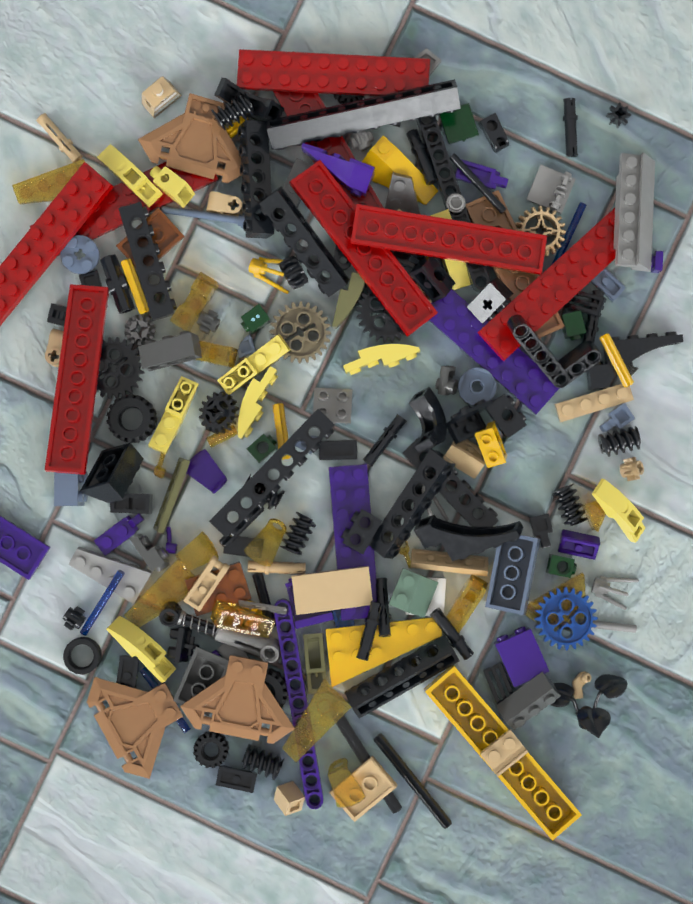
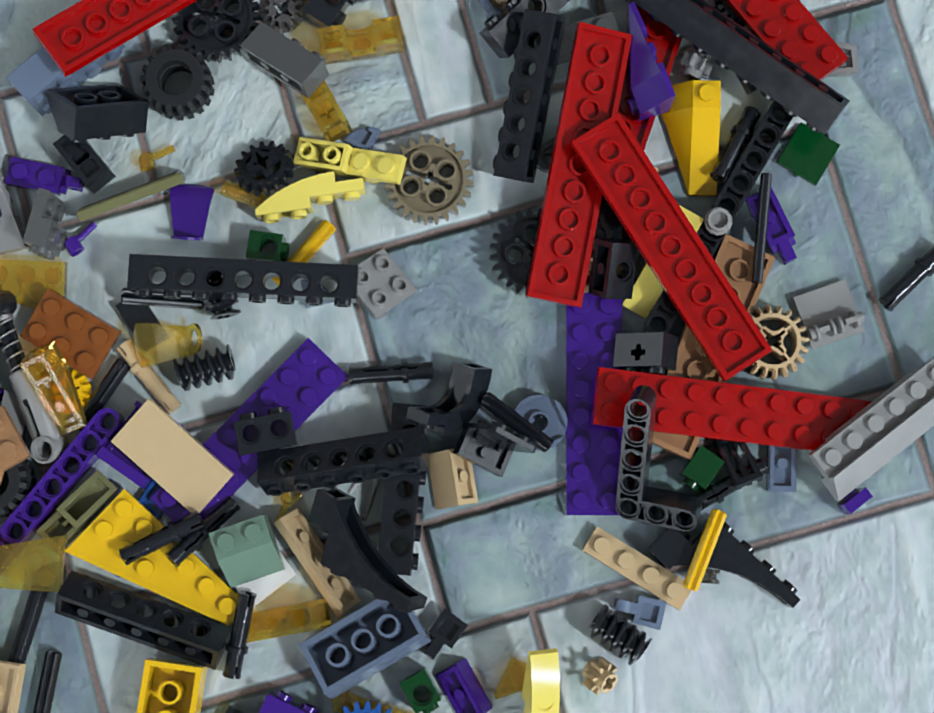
camera: 55 degrees right, 5 degrees down
light yellow slope [148,376,199,455] -> none
clear yellow piece [175,531,219,573] -> none
tan plate [183,555,230,612] -> none
dark grey gear [197,309,221,334] -> none
light grey piece [238,600,287,614] -> none
dark green brick [240,304,271,334] -> none
yellow plant [249,257,289,294] -> none
black gear [279,256,308,290] -> none
black tile [319,440,357,460] -> none
olive slope [332,272,365,329] -> none
light yellow slope [343,344,420,375] -> none
flat silver wing [385,172,421,214] -> none
dark grey plate [435,365,458,396] -> none
yellow bracket [475,421,507,468] -> none
black leg [478,113,509,153] -> none
black brick [485,394,527,439] -> none
clear blue bar [551,202,587,265] -> none
black piece [552,483,588,526] -> none
none -> black axle [480,392,553,452]

